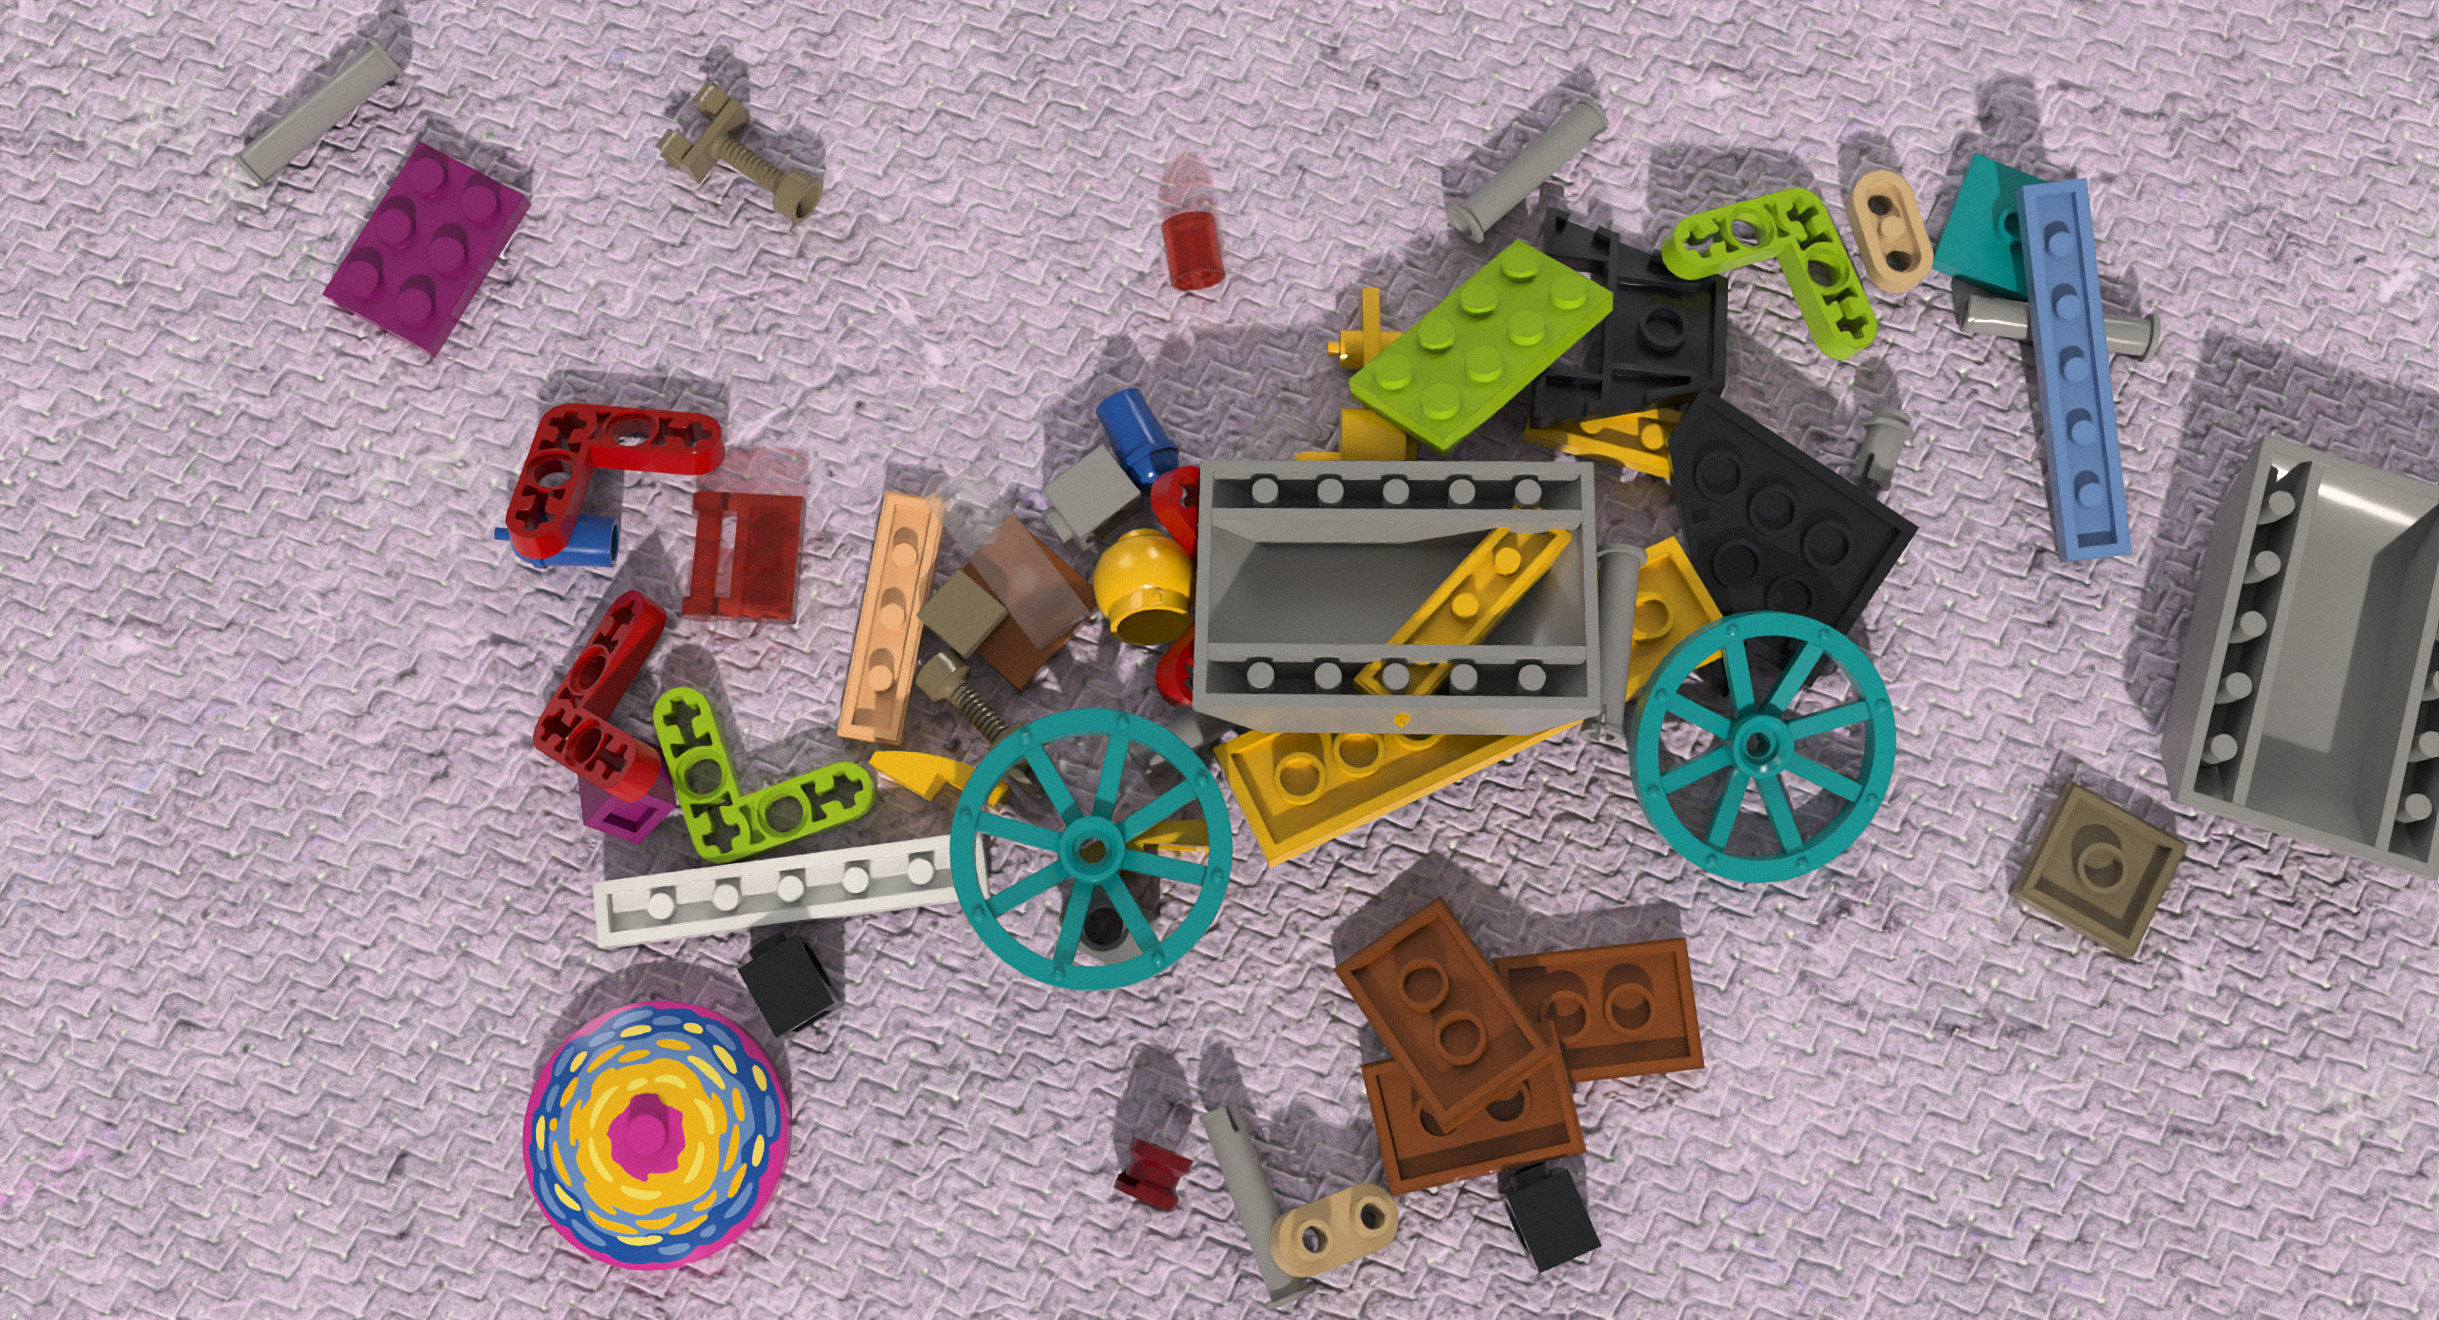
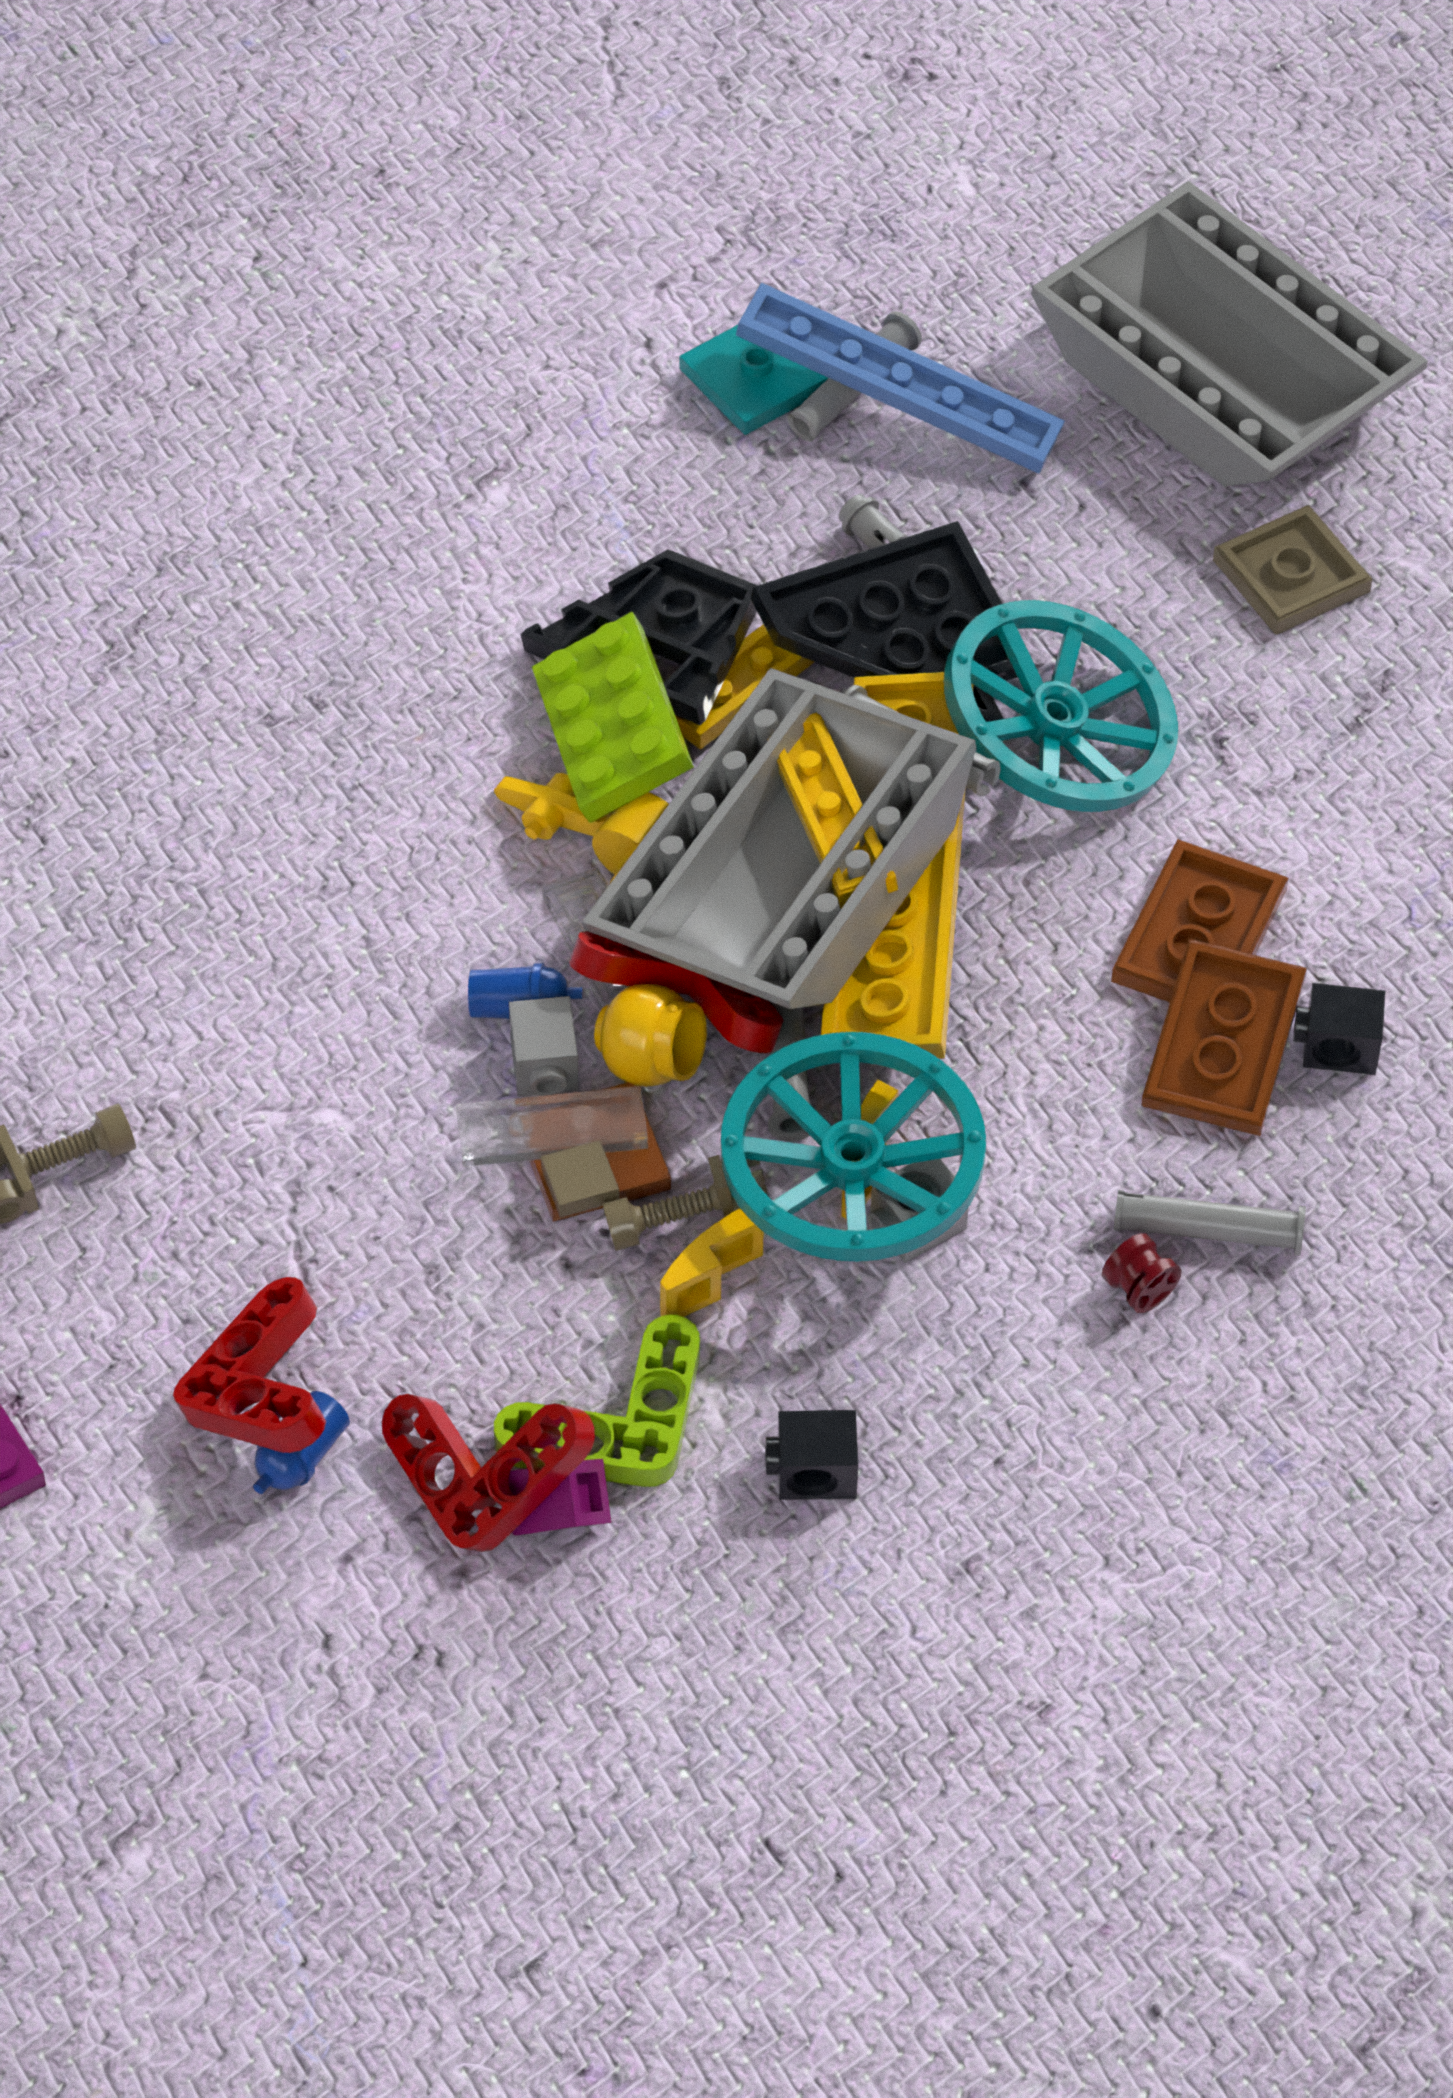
camera: 60 degrees left, 25 degrees down
dish [523,1001,792,1271] -> none
white plate [592,832,991,949] -> none
clear red plate [681,491,807,625] -> none
light nougat tile [837,491,950,749] -> none
clear red beam [1161,211,1226,291] -> none
tan plate [1269,1183,1399,1278] -> none
dark orange tile [1334,896,1556,1135] -> none
light grey pin [1446,98,1609,246] -> none
lime beam [1661,188,1878,360] -> none
tan plate [1846,170,1934,293] -> none

